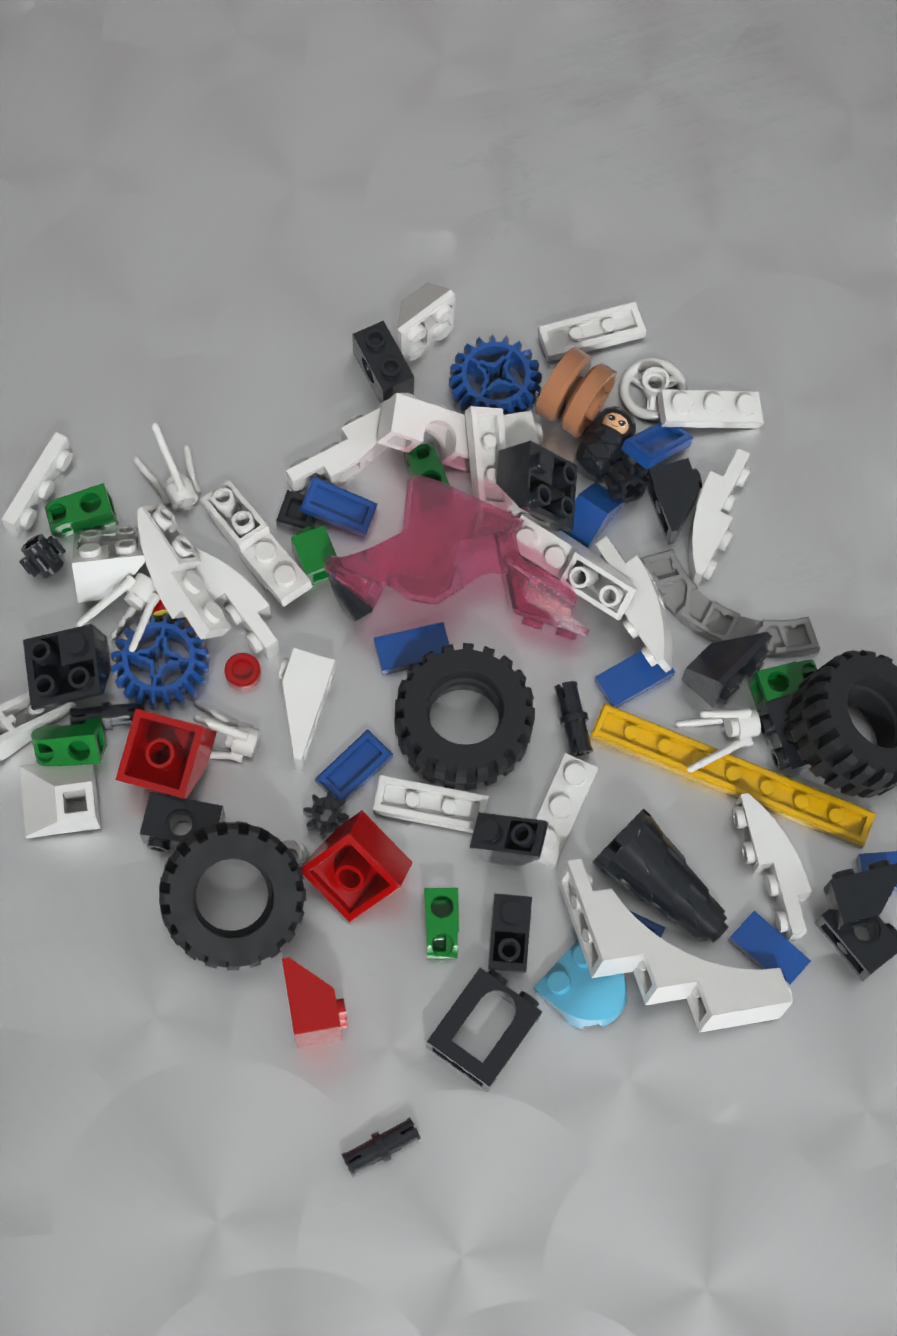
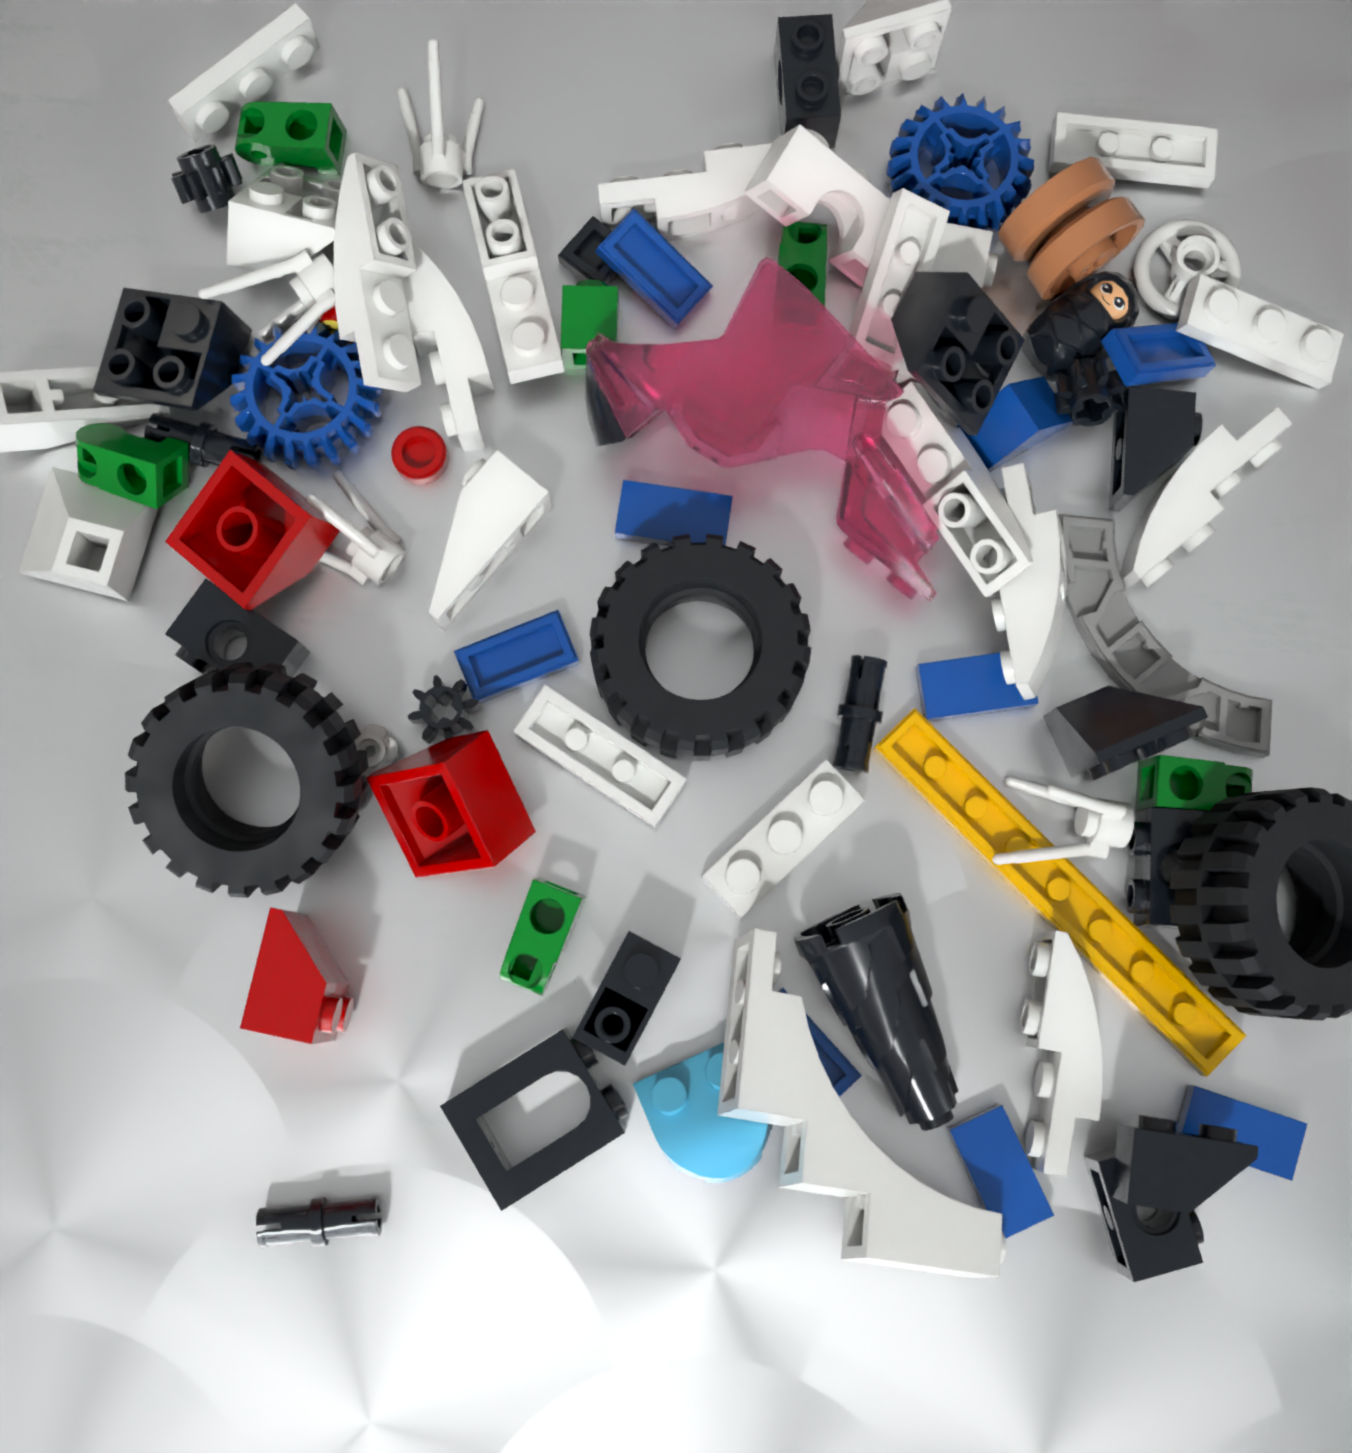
camera: 25 degrees right, 10 degrees up
black slope [469,812,549,866] -> none

